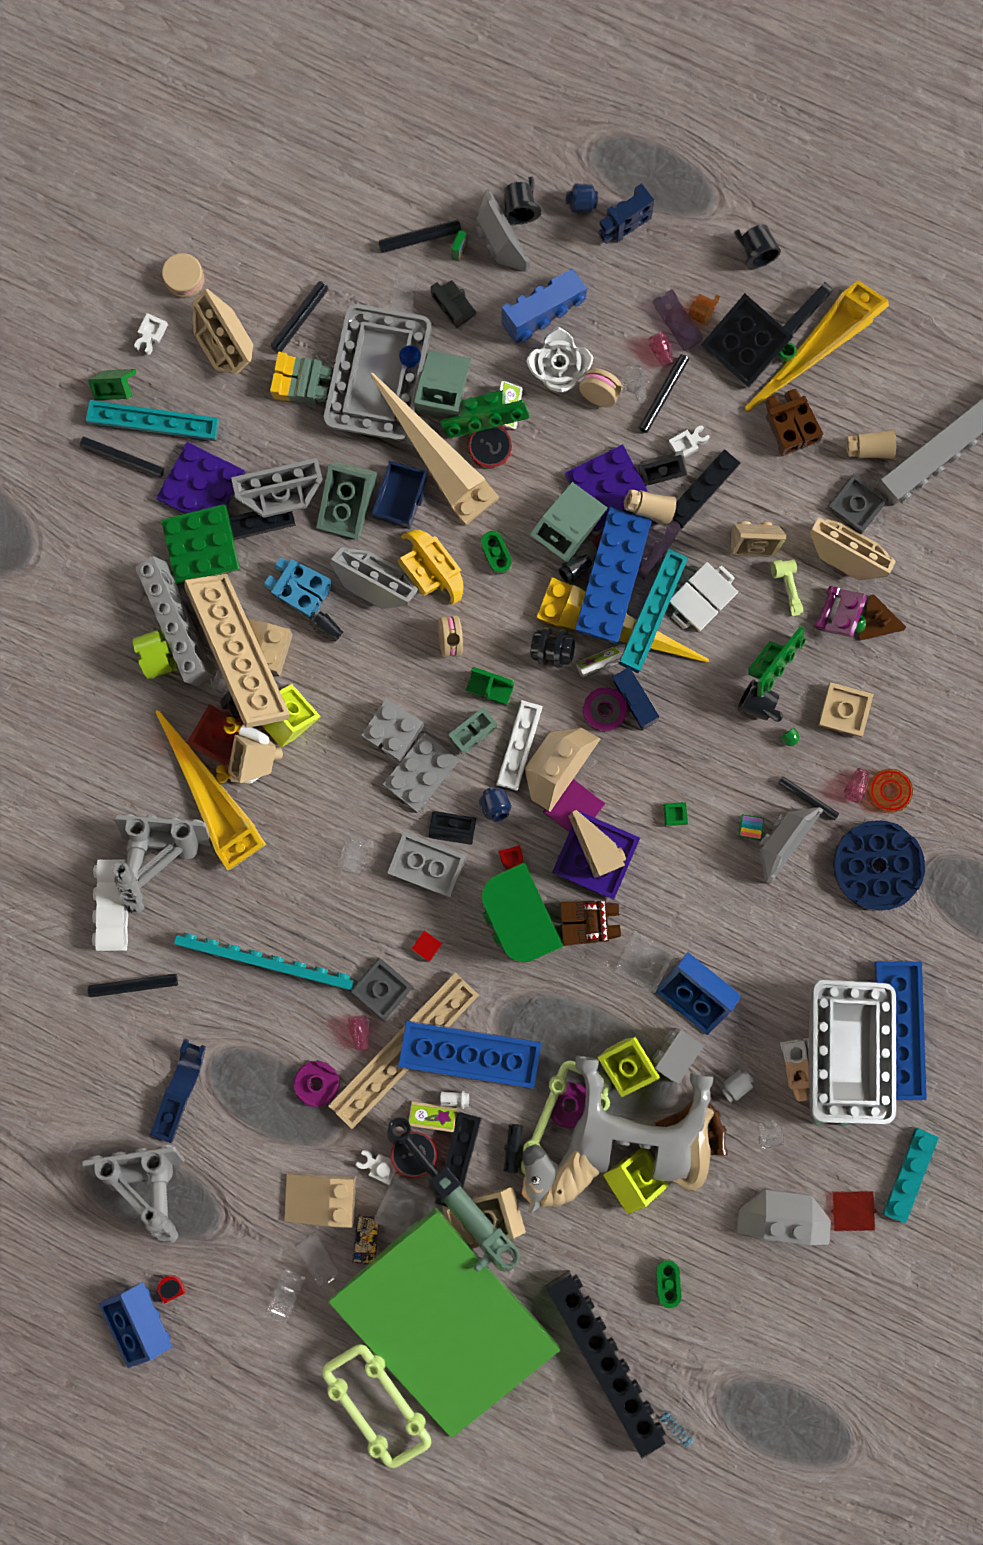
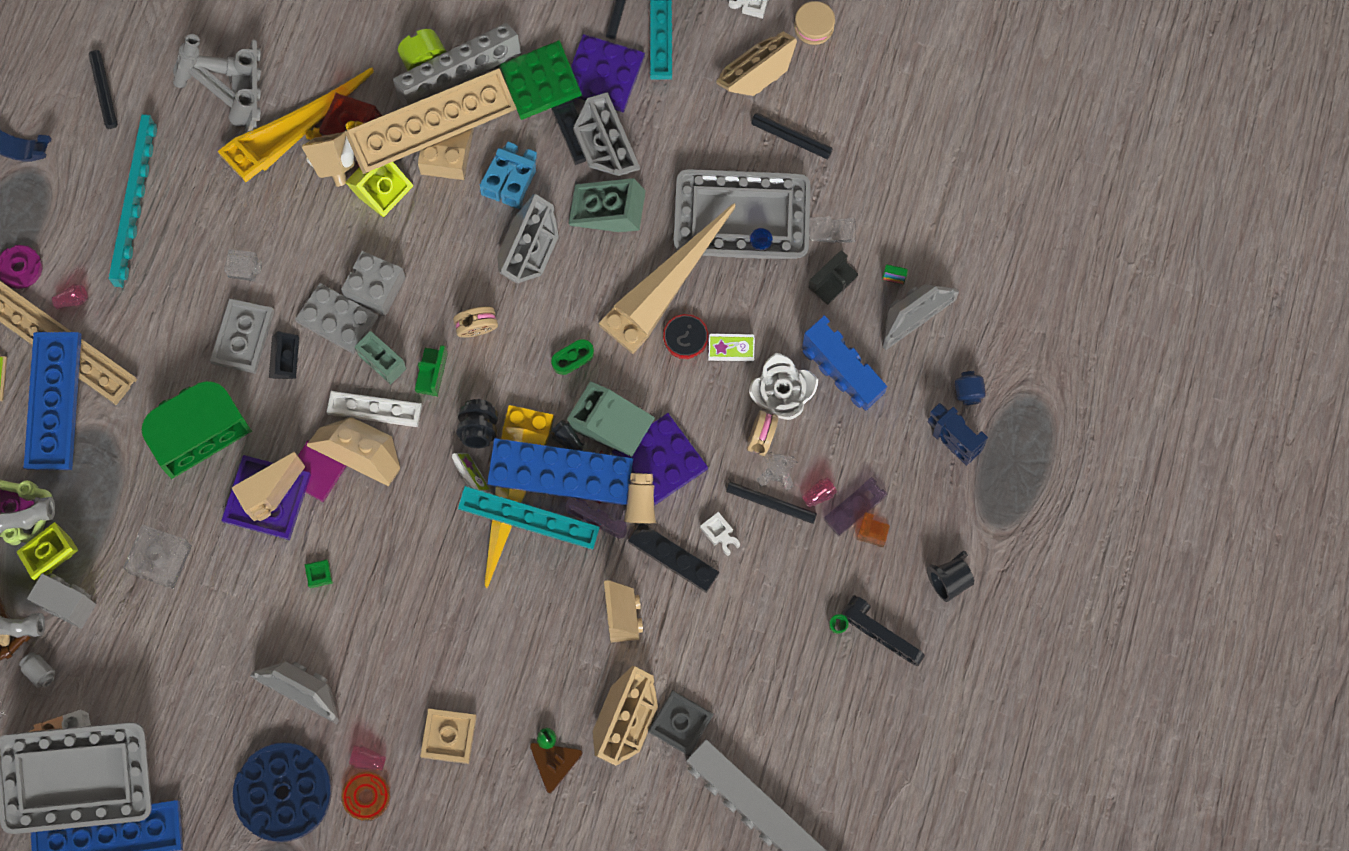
camera: 80 degrees right, 10 degrees down
white brick [92,859,128,951] -> none
sand green hips [270,352,333,405] -> none
black cone [310,611,343,642] -> none
dark grey tile [350,957,414,1022] -> none
dark blue container [372,461,428,529] -> none
black axle [378,220,462,253] -> none
yellow plate [398,529,463,605] -> none
red tile [411,930,443,962] -> none
sand green slope [415,350,471,418] -> none
green bracket [441,390,530,439] -> none
white pin [441,1091,469,1109] -> none
dark blue head [479,787,512,822] -> none
red tile [498,845,523,870] -> none
black hat [504,176,541,225] -> none
reddish brown hips [560,900,621,946] -> none
magenta tile [583,687,627,732] -> none
dark blue container [612,667,659,731] -> none
black slope [639,451,687,486] -> none
blue slope [654,952,741,1035] -> none
white piece [669,562,738,632] -> none
black plate [701,293,794,388] -> none
black hat [737,679,783,722] -> none
tile [738,814,764,841] -> none
yellow plate [745,280,889,412] -> none
green bracket [748,626,806,698] -> none
reddish brown hips [765,388,823,457] -> none
yellowish green brick [771,559,803,616] -> none
black bar [778,776,839,820] -> none
green hinge [780,727,800,746] -> none
magenta plate [814,586,867,637] -> none
tan plant [846,429,896,460] -> none

